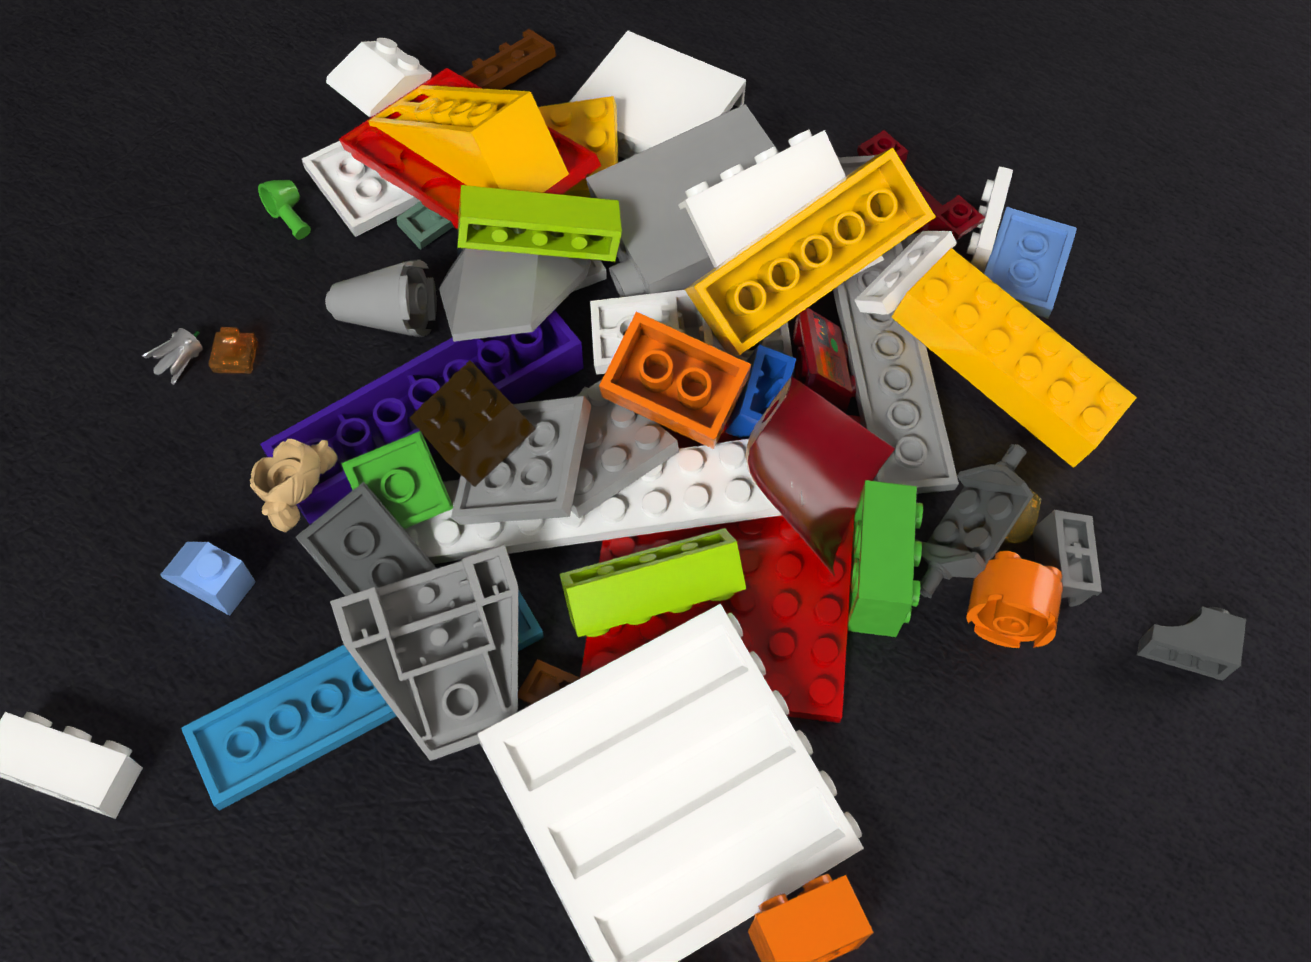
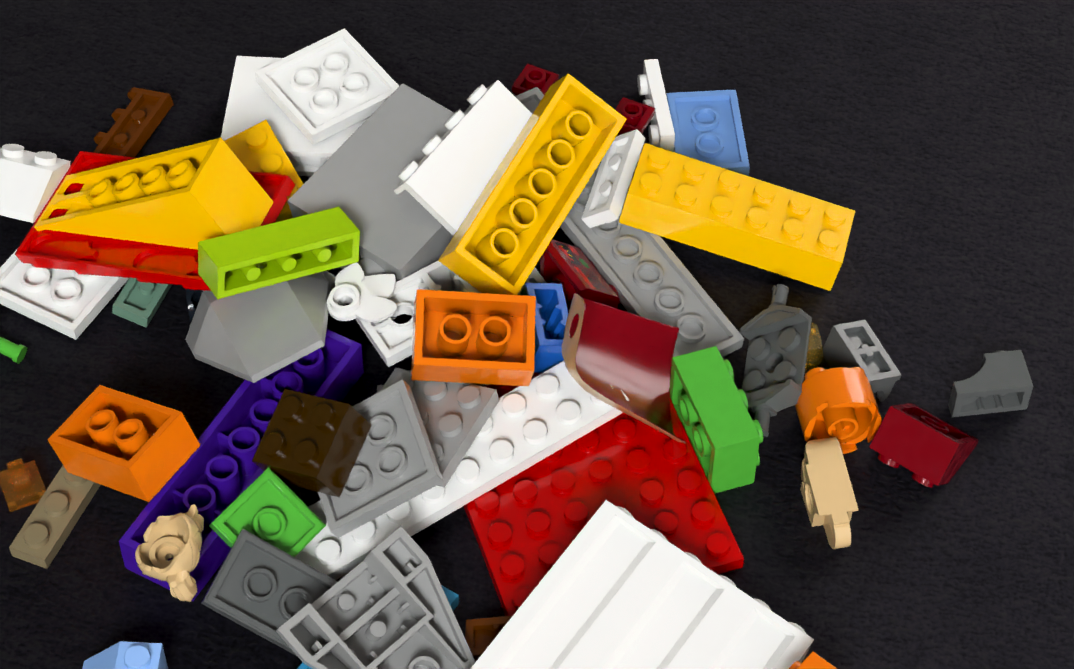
camera: 25 degrees left, 10 degrees down
light grey cone [325,260,437,337] -> none
lime brick [560,528,746,637] -> none
none -> dark tan plate [9,465,101,569]
none -> orange brick [47,385,200,502]
none -> white plate [255,28,399,145]
none -> white plate [327,263,398,322]
none -> tan piece [800,437,859,549]
none -> dark red slope [869,403,979,488]

